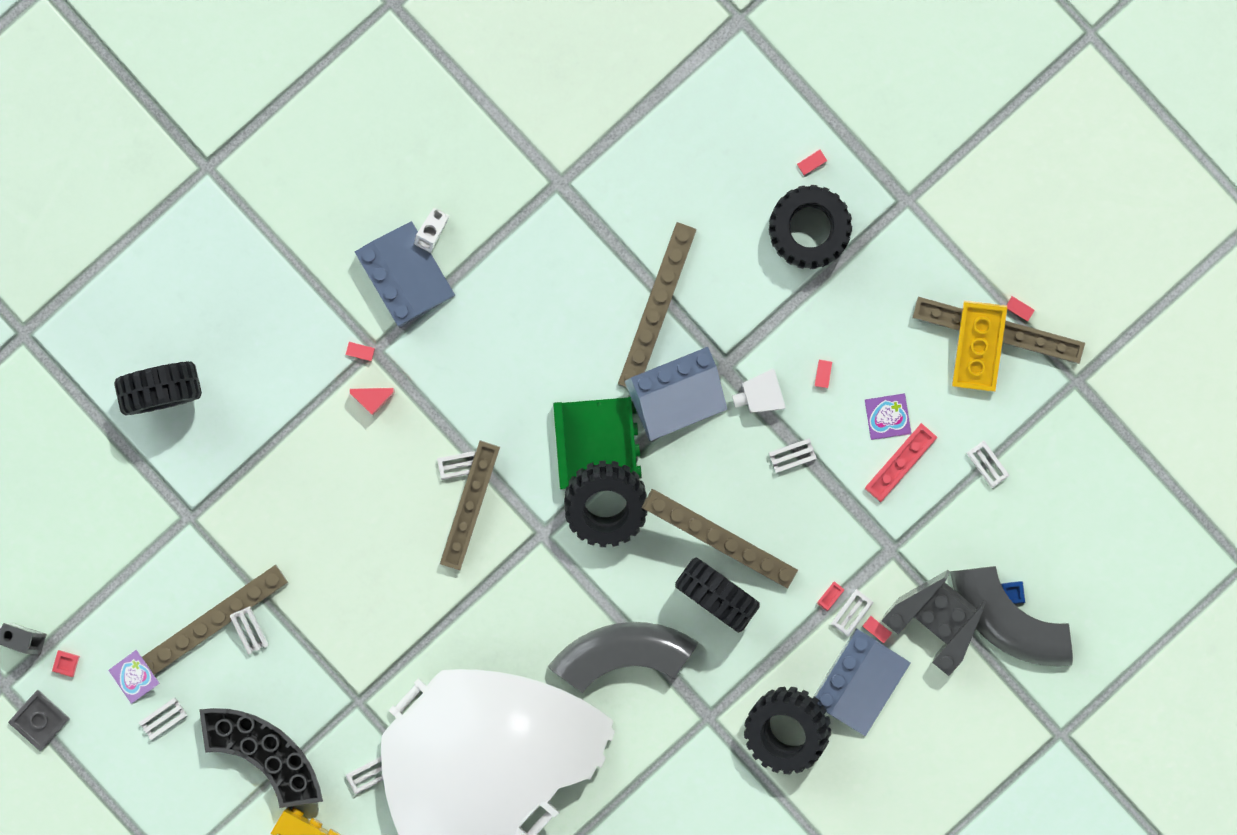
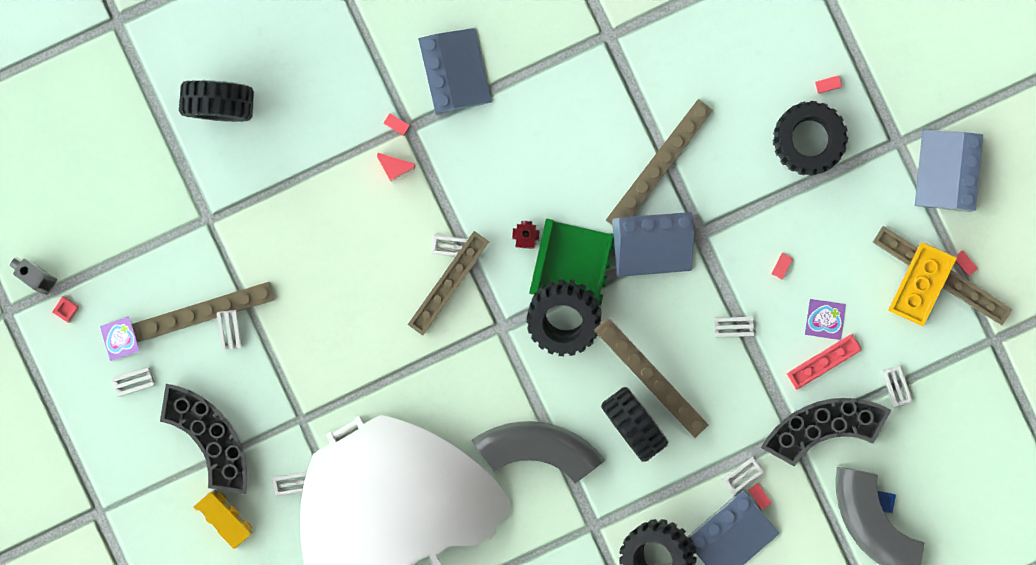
camera: 15 degrees right, 0 degrees up
flat silver tile [8,690,70,751] -> none
white leg [414,208,450,253] -> none
white torso [732,369,786,413] -> none
coral piece [817,581,844,611] -> none
dark grey wedge [882,570,986,676] -> none
none -> dark red brick [512,221,540,249]
none -> dark grey brick [761,398,892,466]
none -> slope [914,130,983,212]

